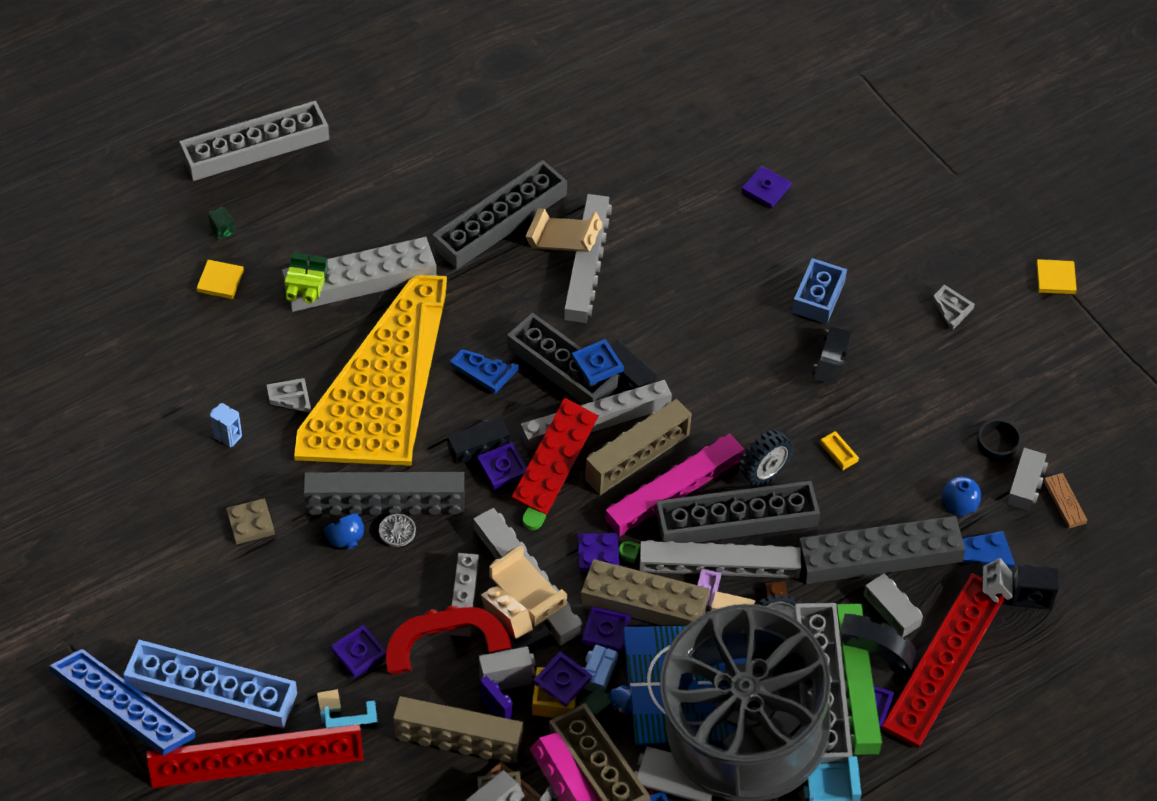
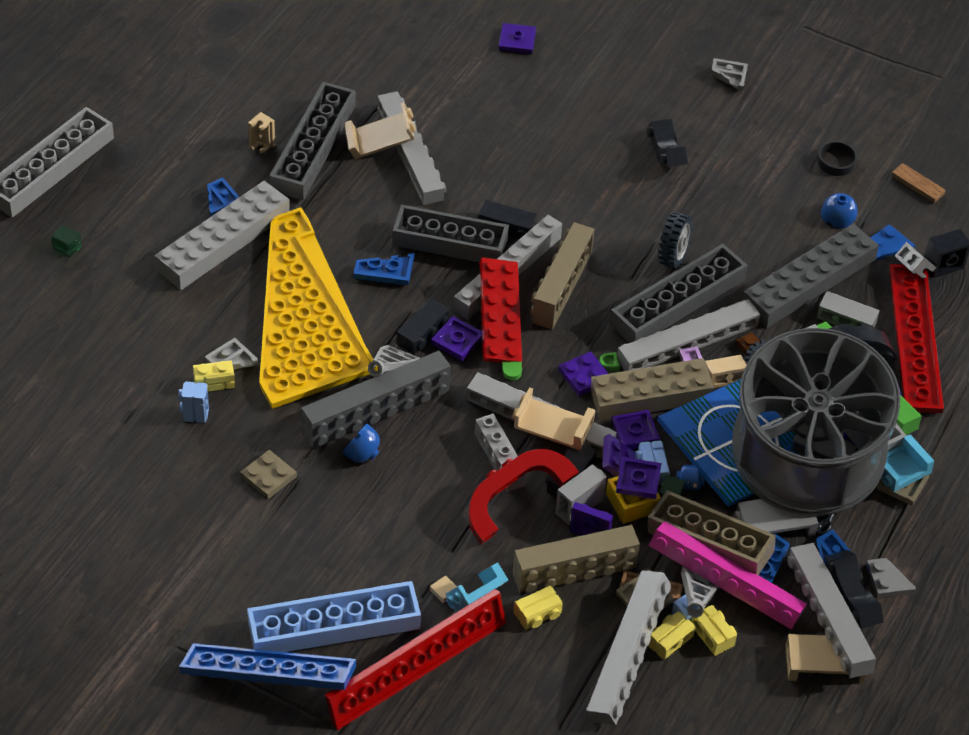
camera: 30 degrees left, 5 degrees down
yellow tile [197,260,244,299] -> none
lime hips [285,252,329,304] -> none
dark purple plate [330,625,386,678] -> none
light grey wheel [379,514,416,547] -> none
tan brick [481,586,533,638] -> none
blue plate [572,339,624,385] -> none
dark pink brick [605,434,744,537] -> none
medium blue brick [792,258,847,324] -> none
yellow tile [819,431,859,470] -> none
light grey brick [1007,448,1048,511] -> none
yellow tile [1036,259,1077,294] -> none
none -> light yellow brick [193,360,235,392]
none -> blue wing [207,177,239,217]
none -> tan hinge [248,112,275,153]
none -> light grey plate [368,345,420,376]
none -> light yellow brick [513,586,563,629]
none -> dark purple plate [603,434,636,477]

